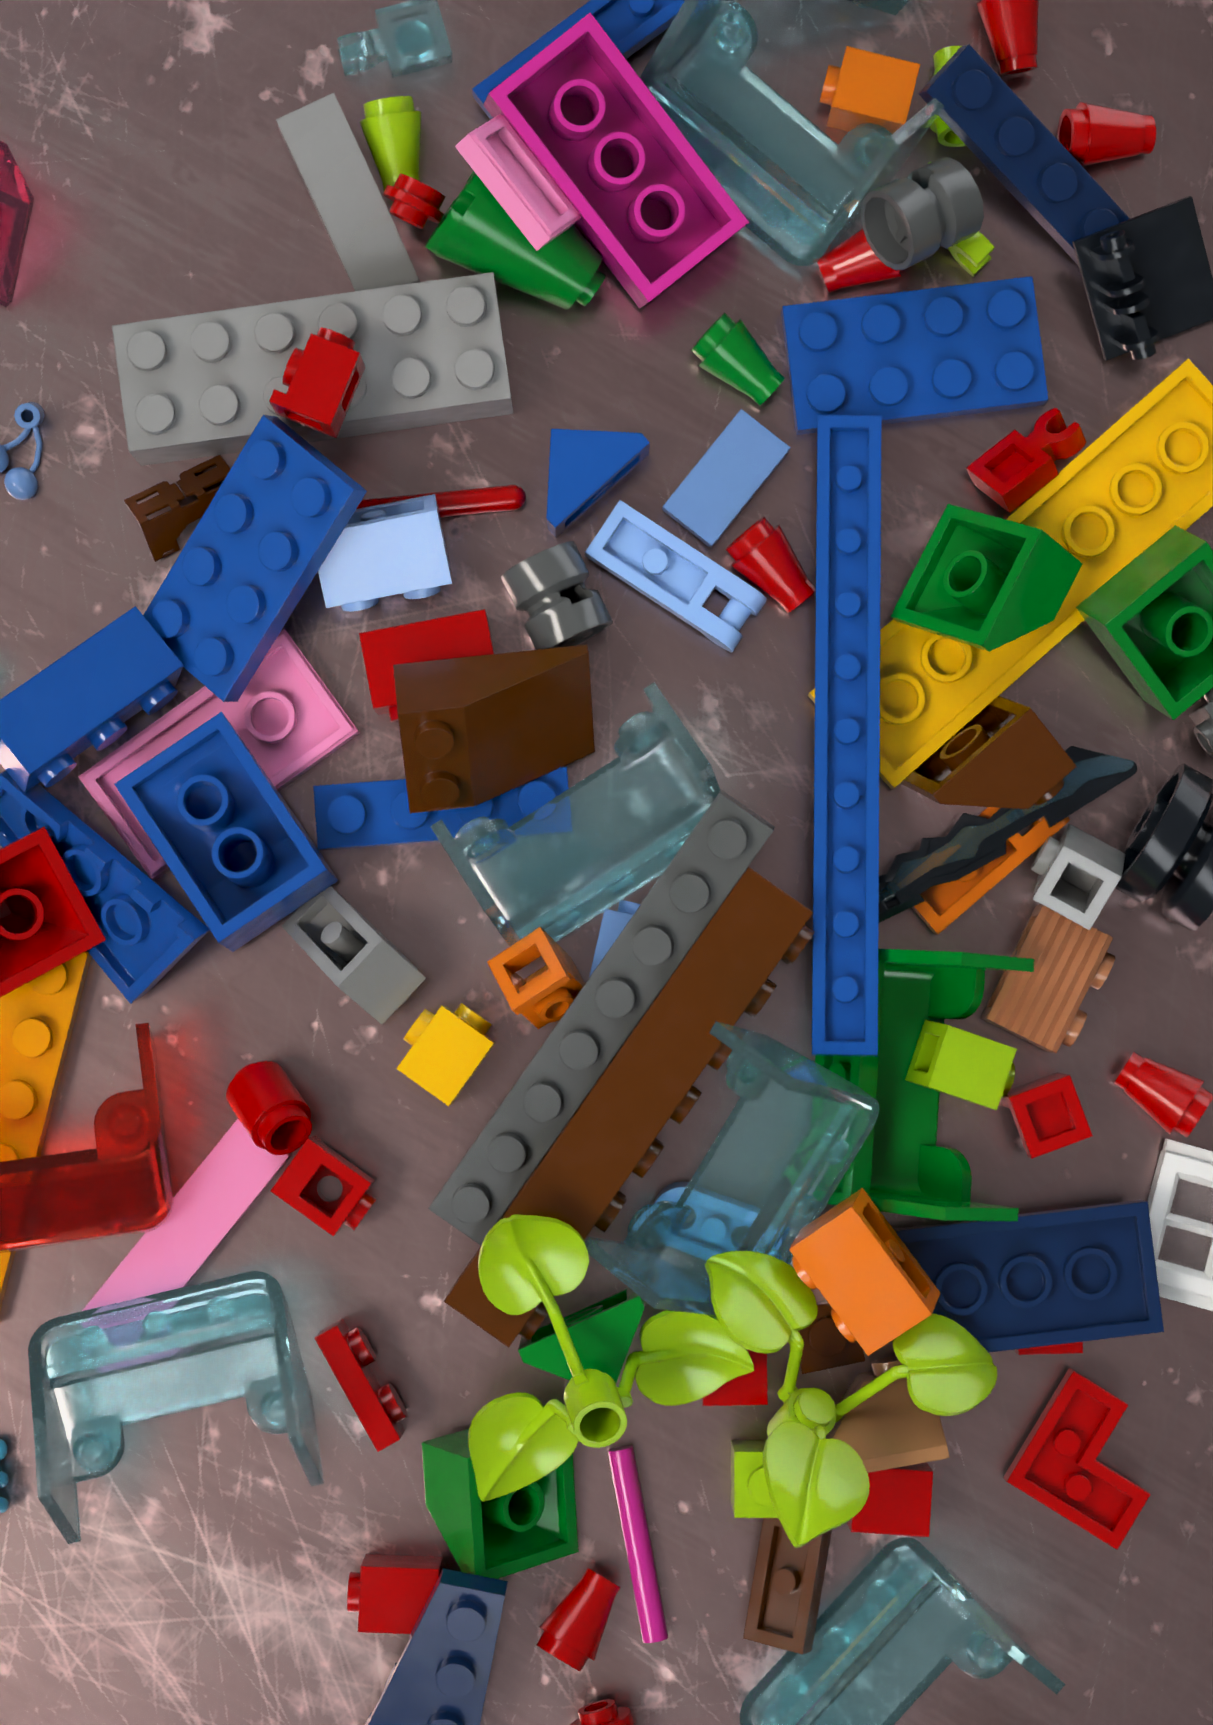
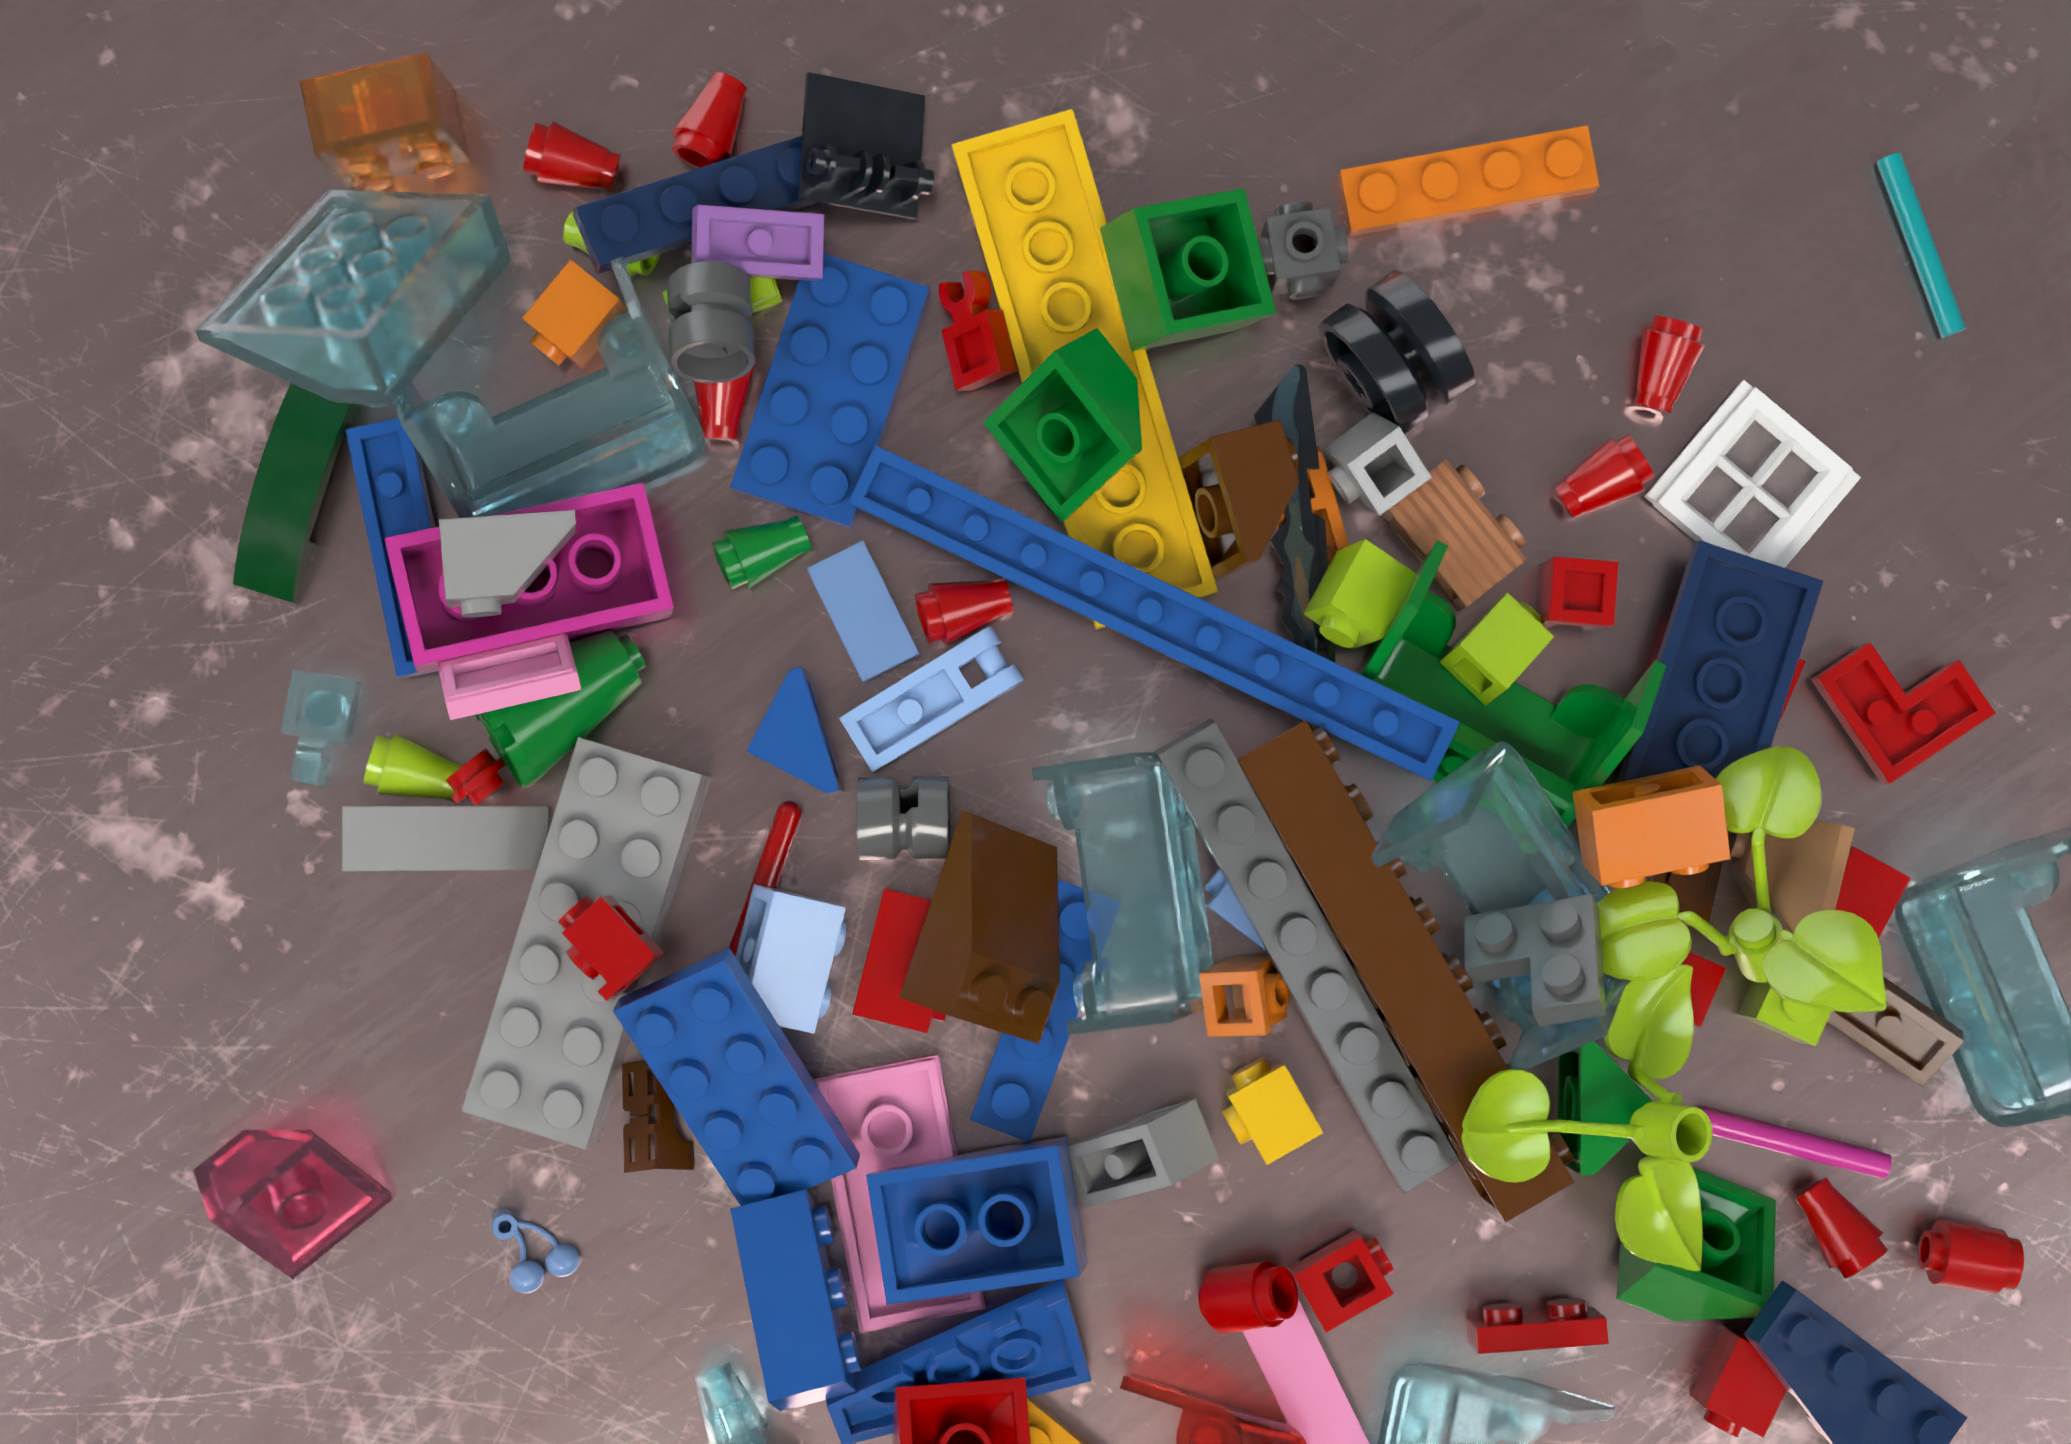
camera: 60 degrees left, 0 degrees up
none -> light grey slope [439,510,576,617]
none -> medium lavender plate [691,205,824,281]
none -> lime brick [1303,539,1417,649]
none -> dark grey plate [1464,894,1606,1027]

